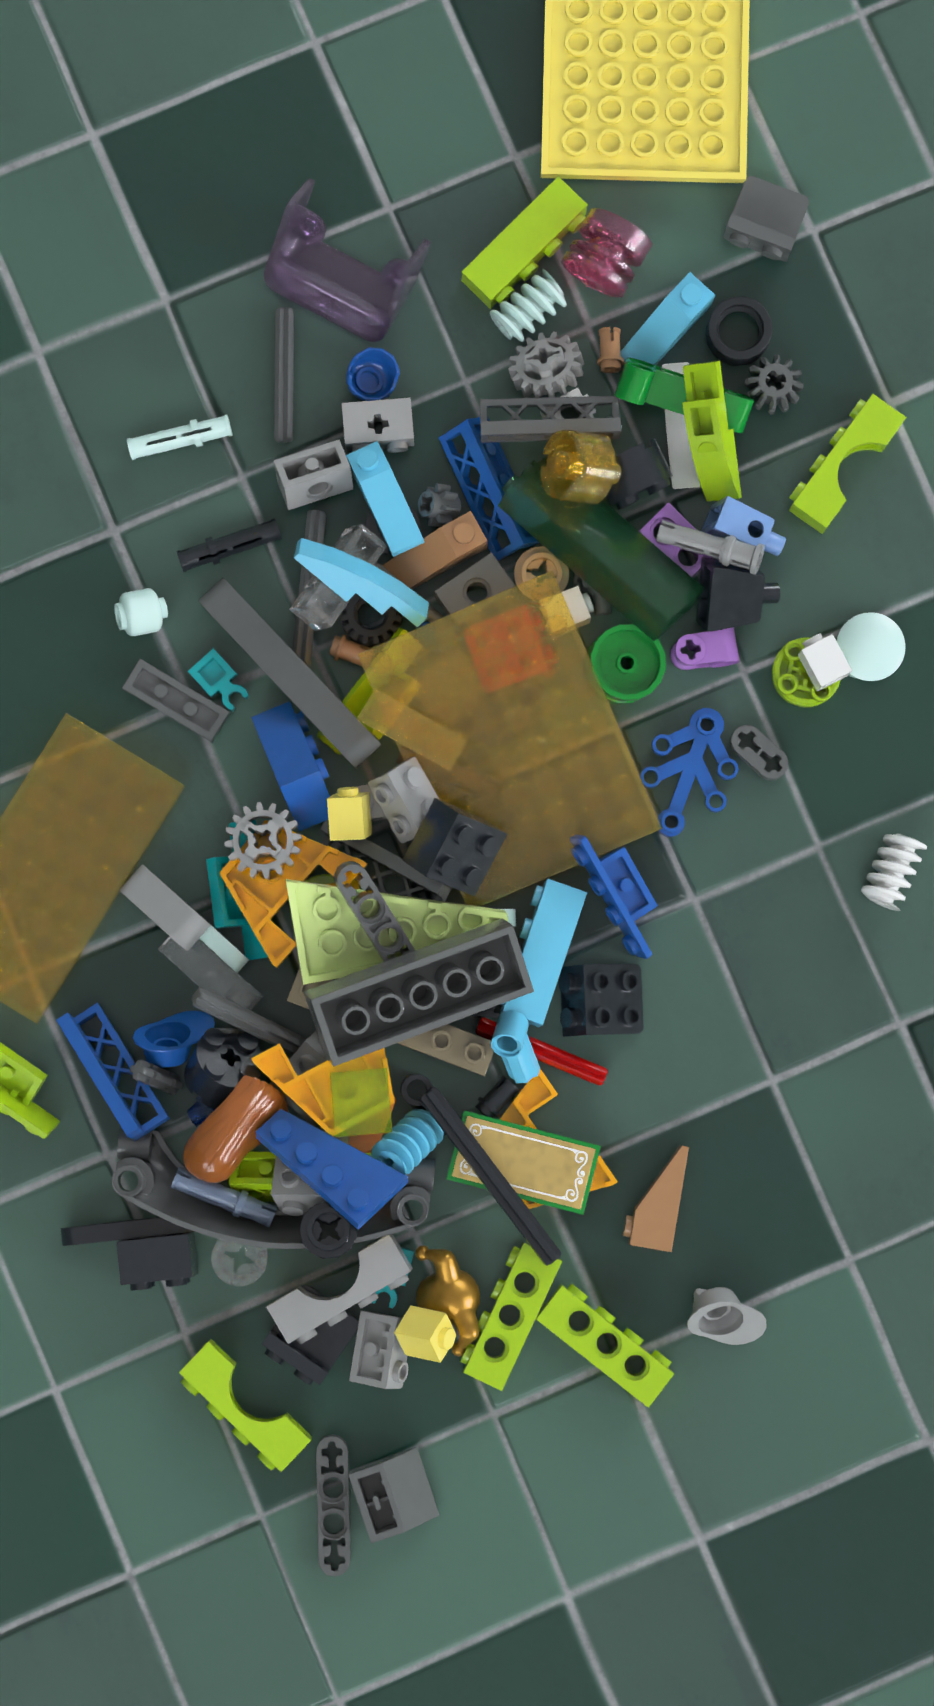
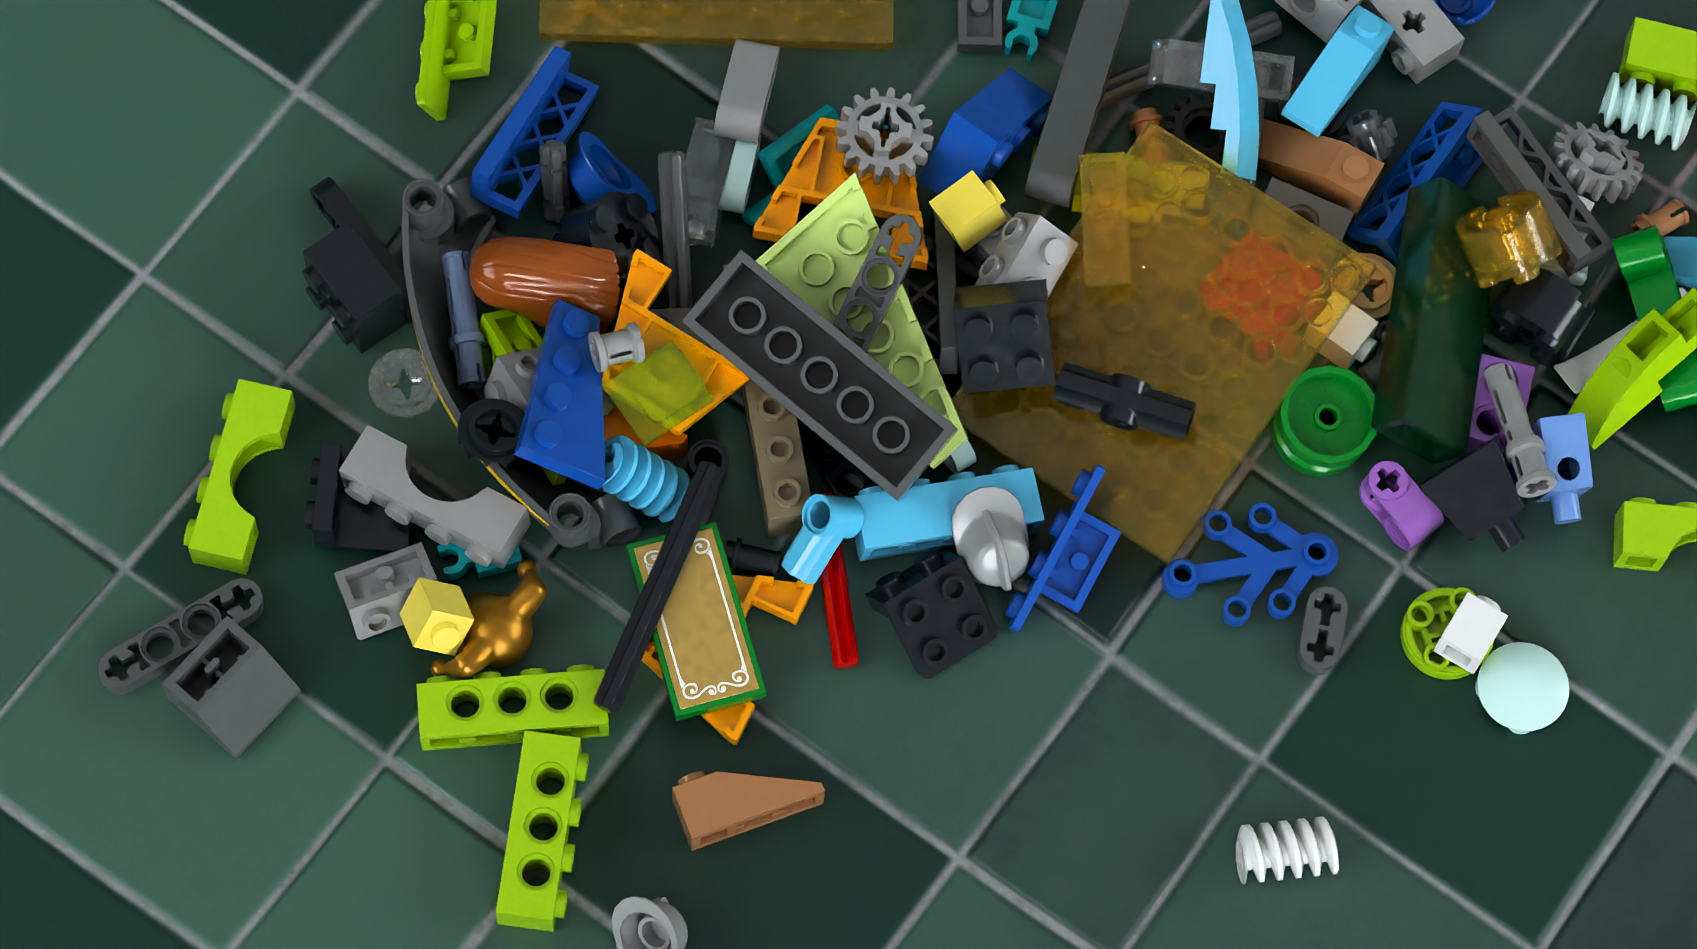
camera: 55 degrees right, 15 degrees down
none -> light grey bush [588,322,645,373]
none -> light grey piece [952,486,1030,591]
none -> black piece [1053,362,1197,443]

